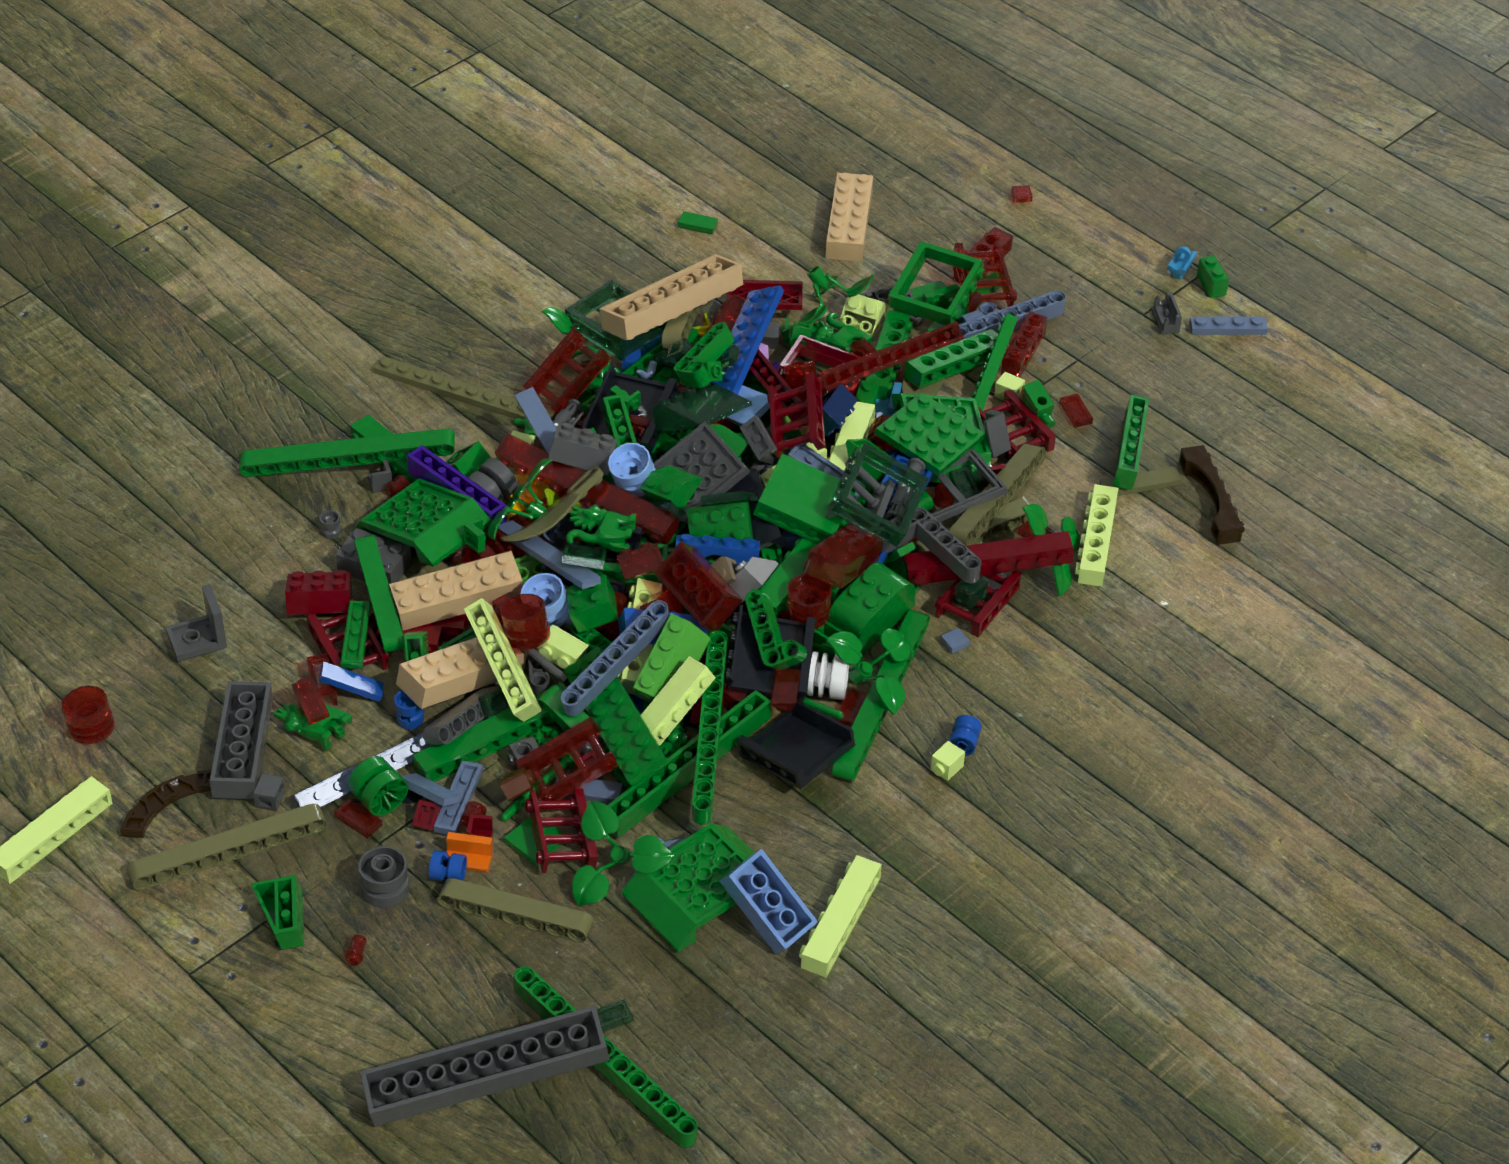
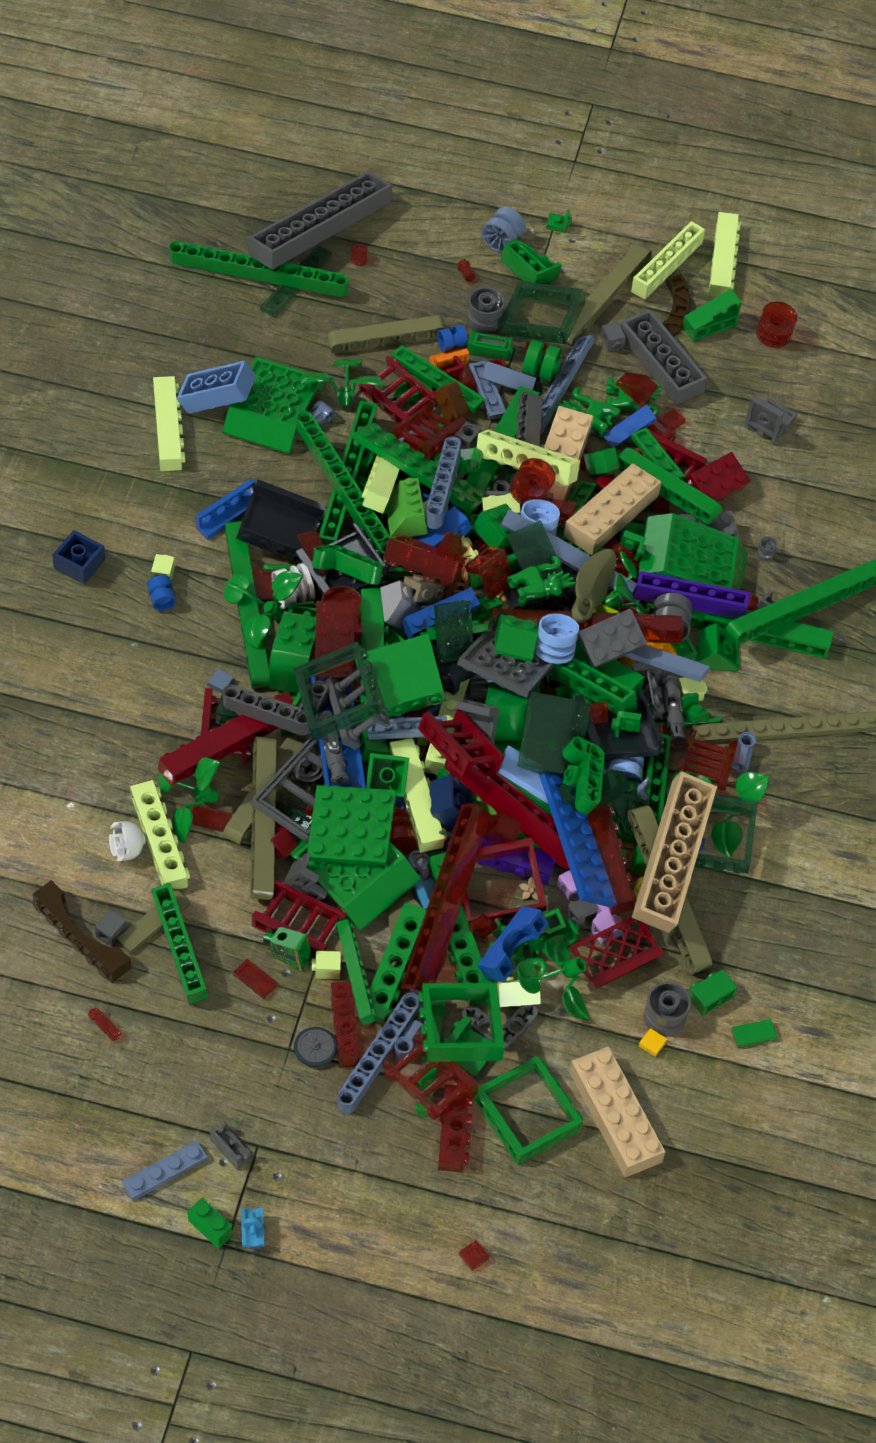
camera: 145 degrees right, 10 degrees up
none -> dark blue brick [52,530,106,584]
none -> clear red axle [88,1007,121,1041]
none -> dark grey panel [95,910,127,947]
none -> white cylinder [109,821,145,861]
none -> blue fence [196,479,255,540]
none -> dark grey wheel [294,1027,338,1067]
none -> clear red wheel [351,244,368,266]
none -> green plate [391,345,485,413]
none -> green window [467,330,514,361]
none -> green window [473,1056,583,1166]
none -> blue arch [478,906,548,983]
none -> sand blue wheel [481,207,526,253]
none -> clear green window [498,281,585,344]
none -> green bracket [546,210,572,233]
none -> green animal [556,387,621,439]
none -> yellowish green brick [631,221,705,300]
none -> yellow tile [638,1028,667,1057]
none -> dark grey wheel [643,982,691,1037]
none -> clear red tile [660,408,686,431]
none -> green wedge [682,289,742,342]
none -> green brick [689,970,738,1016]
none -> sand blue piece [731,732,756,773]

